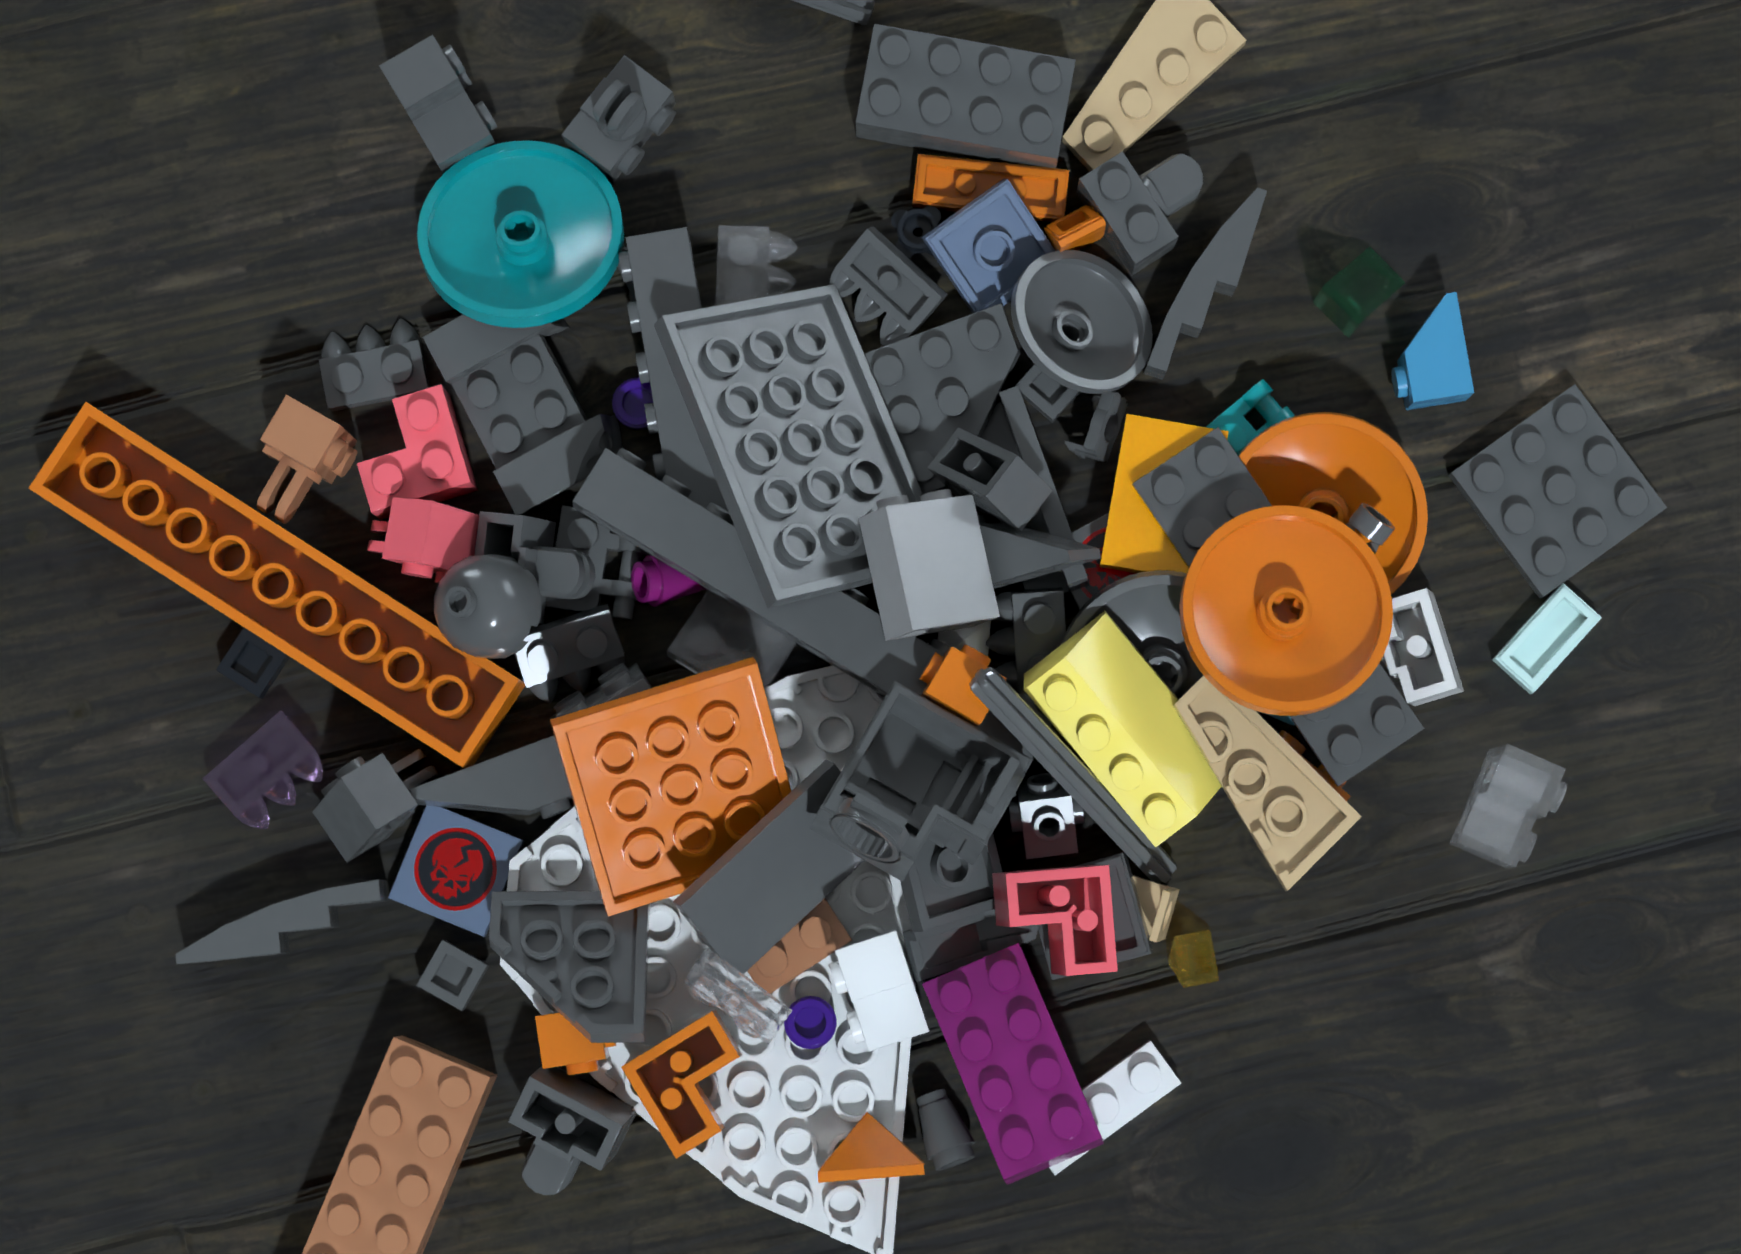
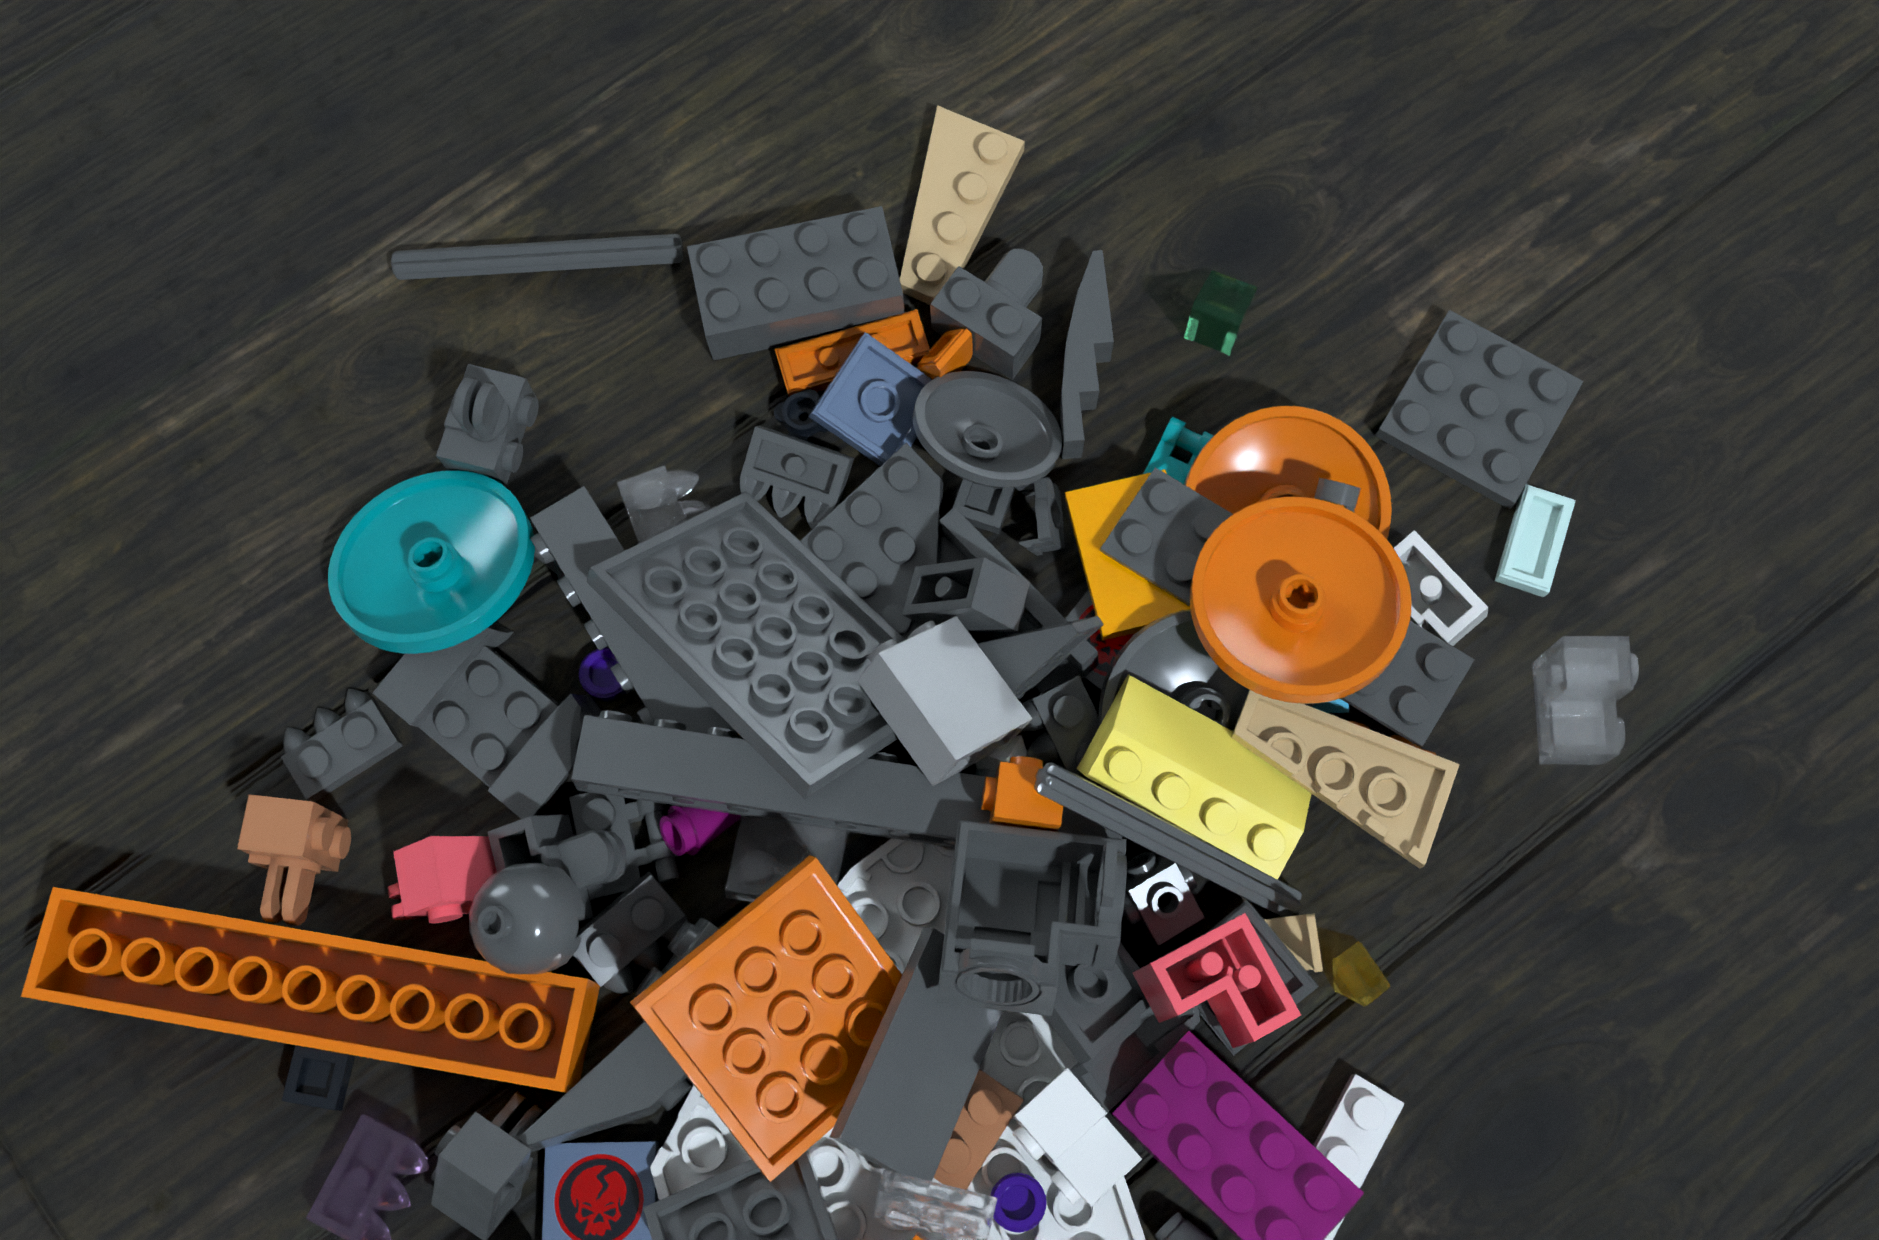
camera: 25 degrees left, 10 degrees down
coral brick [357,384,478,520] -> none
dark grey brick [379,34,498,174] -> none
dark azure slope [1391,292,1474,410] -> none

